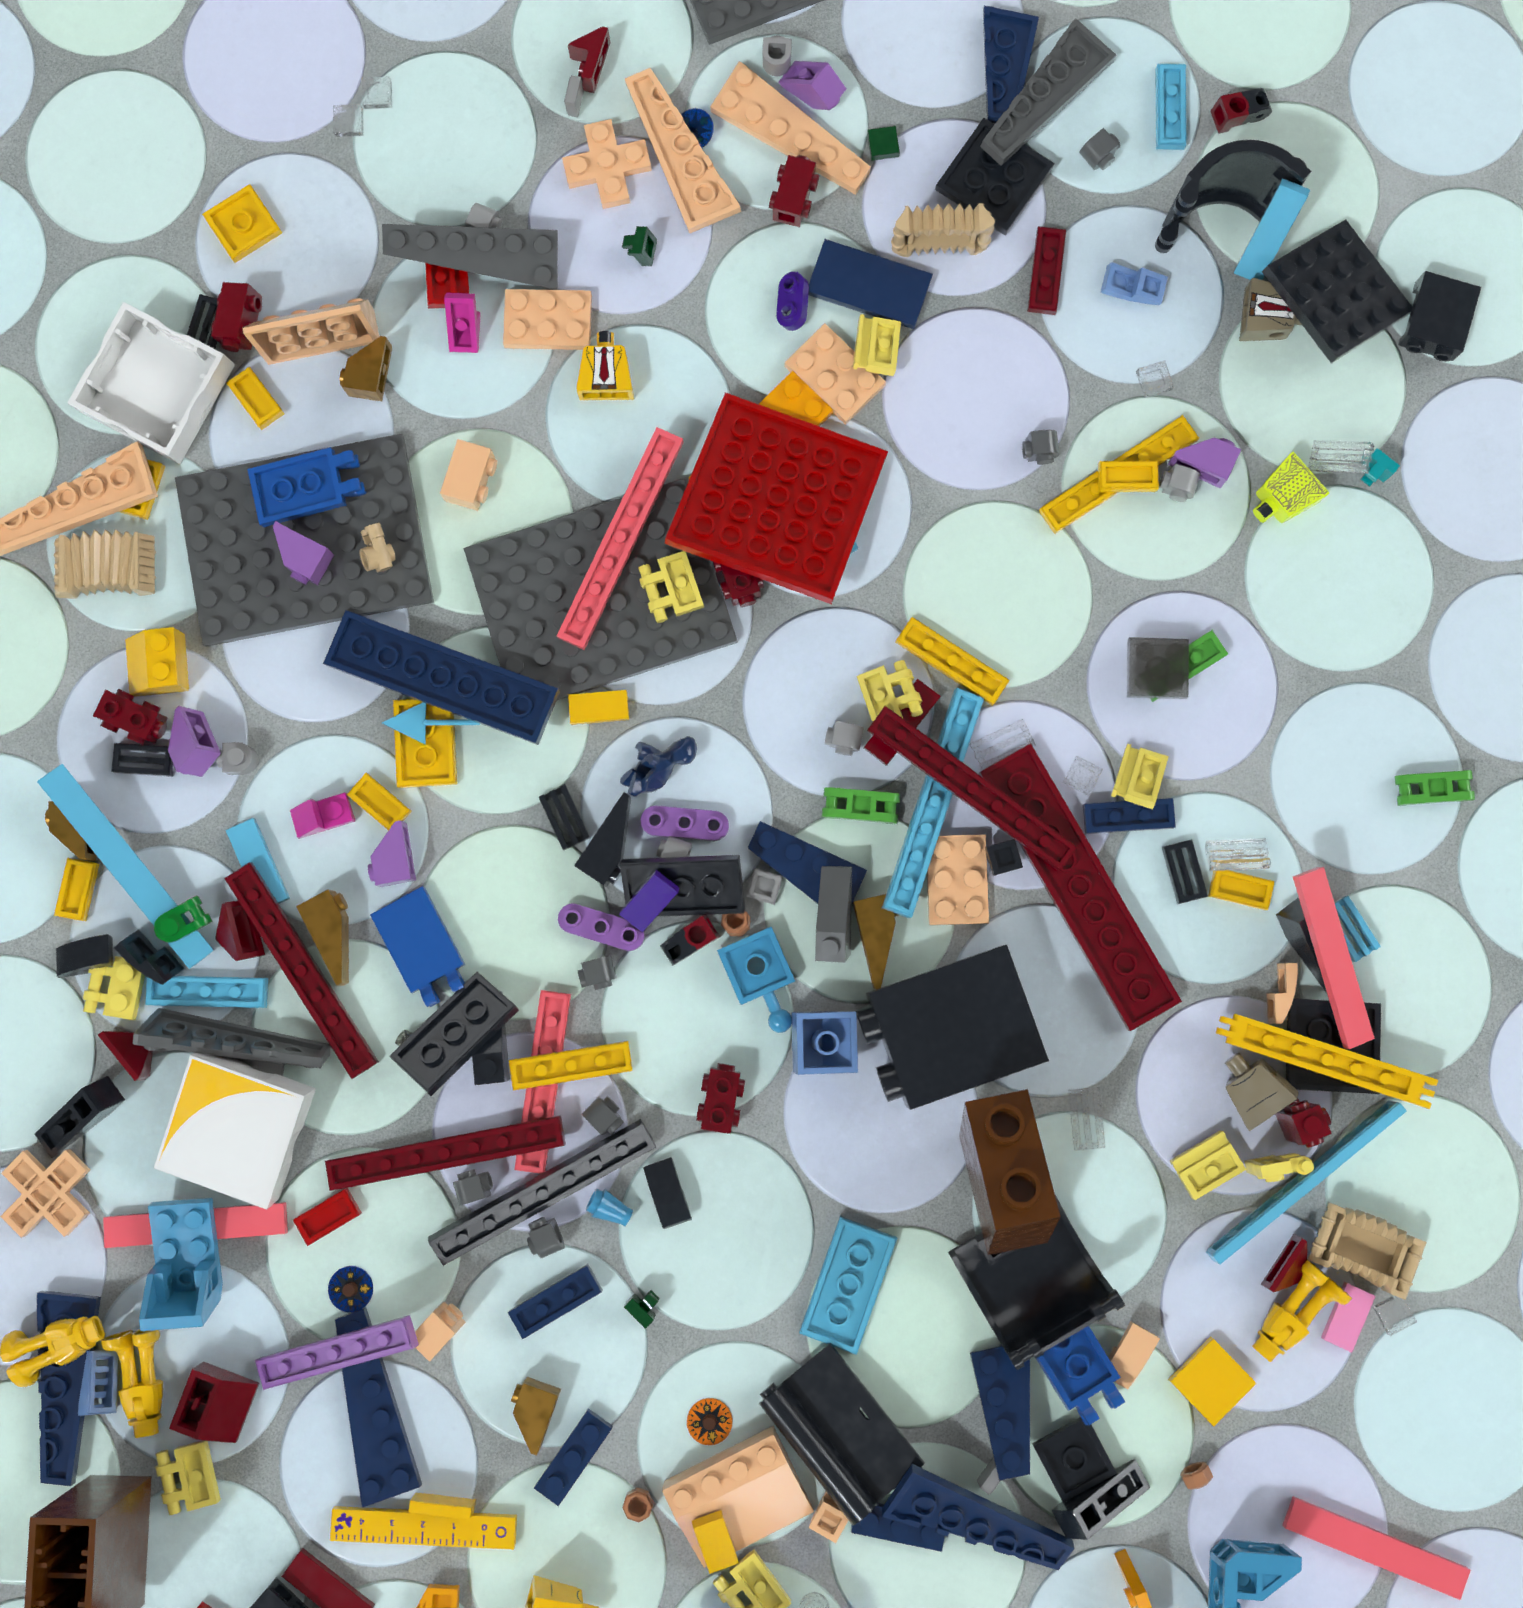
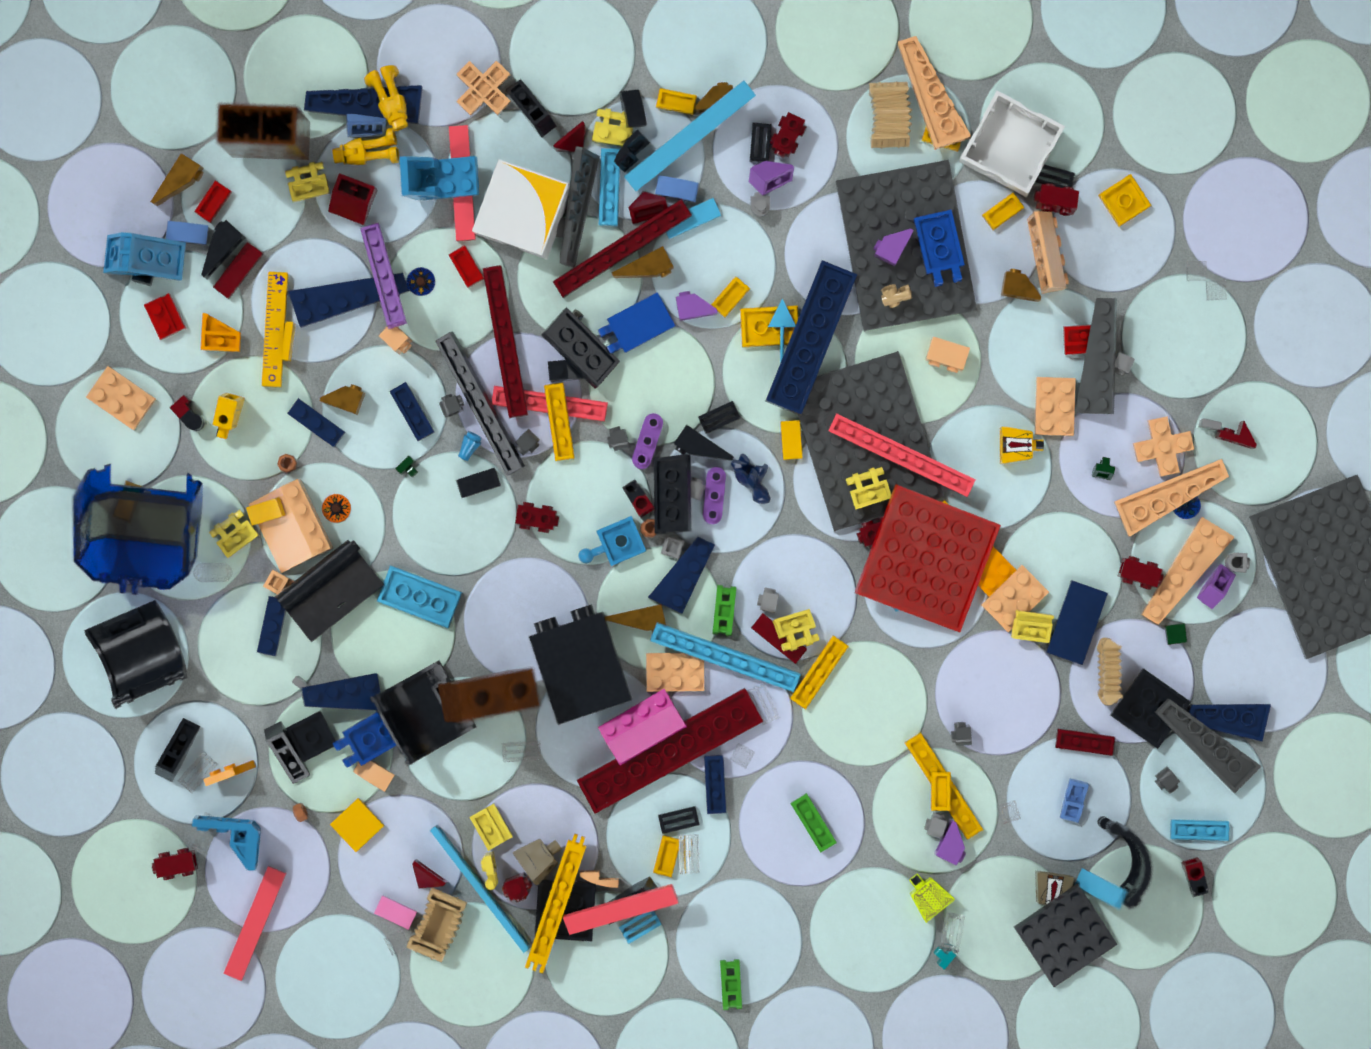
camera: 90 degrees right, 5 degrees up
yellow slope [125,627,189,697] -> none
green plate [154,895,213,943] -> none
dark pink slope [290,793,355,839] -> none
dark pink slope [444,293,481,353] -> none
dark grey plate [453,1169,493,1206] -> none
dark purple tile [619,870,680,932] -> none
dark purple plate [776,272,809,331] -> none
medium blue slope [791,1011,858,1075] -> none
dark grey slope [815,866,852,963] -> none
dark red tile [867,706,1077,871] -> none
dark blue wing [882,1464,1075,1570] -> none
black tile [985,839,1023,876] -> none
light yellow plate [1111,743,1169,809] -> none
clear smoke plate [1127,637,1189,699] -> none
yellow piece [1252,1260,1352,1362] -> none
black panel [1398,271,1481,362] -> none
none -> dark pink slope [598,689,687,765]
none -> medium blue slope [655,175,699,202]

